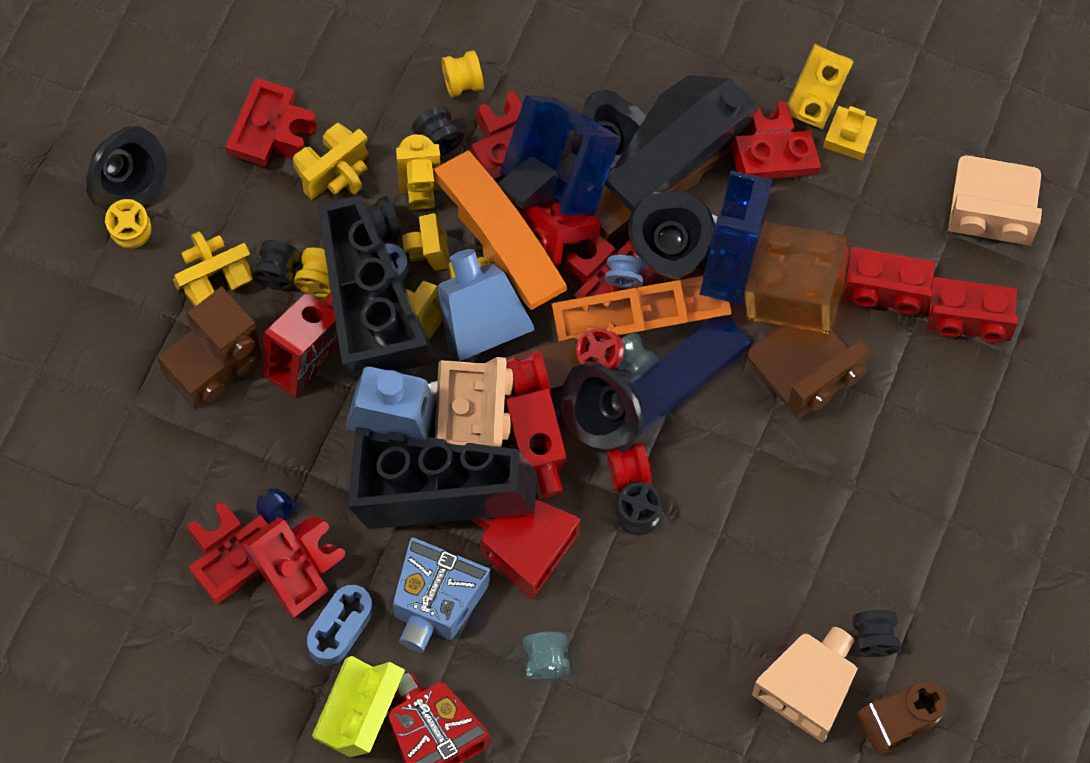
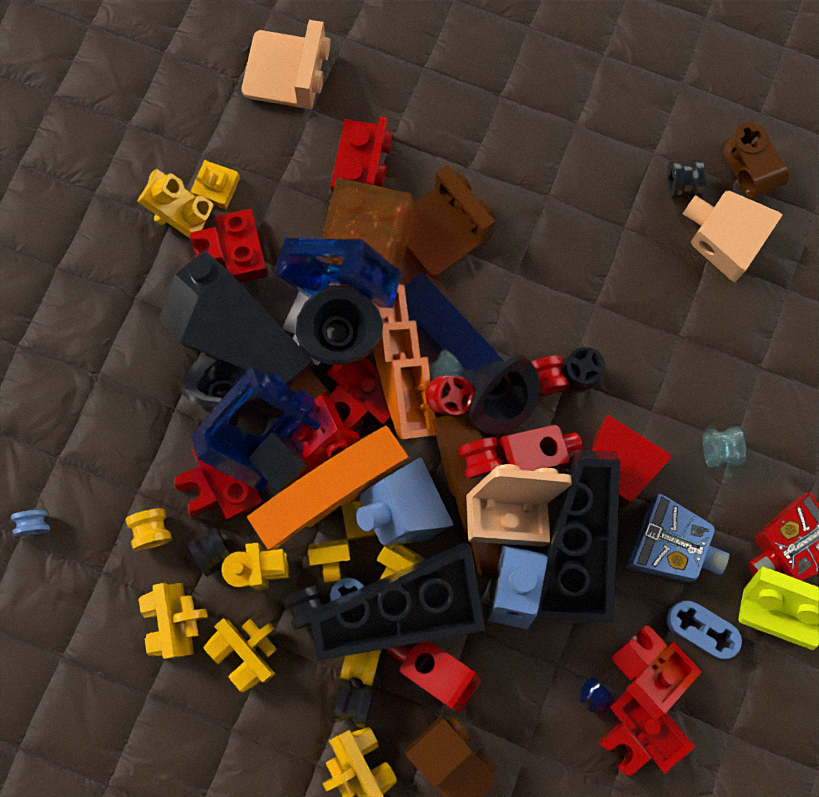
camera: 90 degrees left, 10 degrees up
red plate [226,78,317,167] -> none
medium blue bush [604,255,645,288] -> none
red bracket [926,277,1018,343] -> none
none -> yellow hips [139,583,208,659]

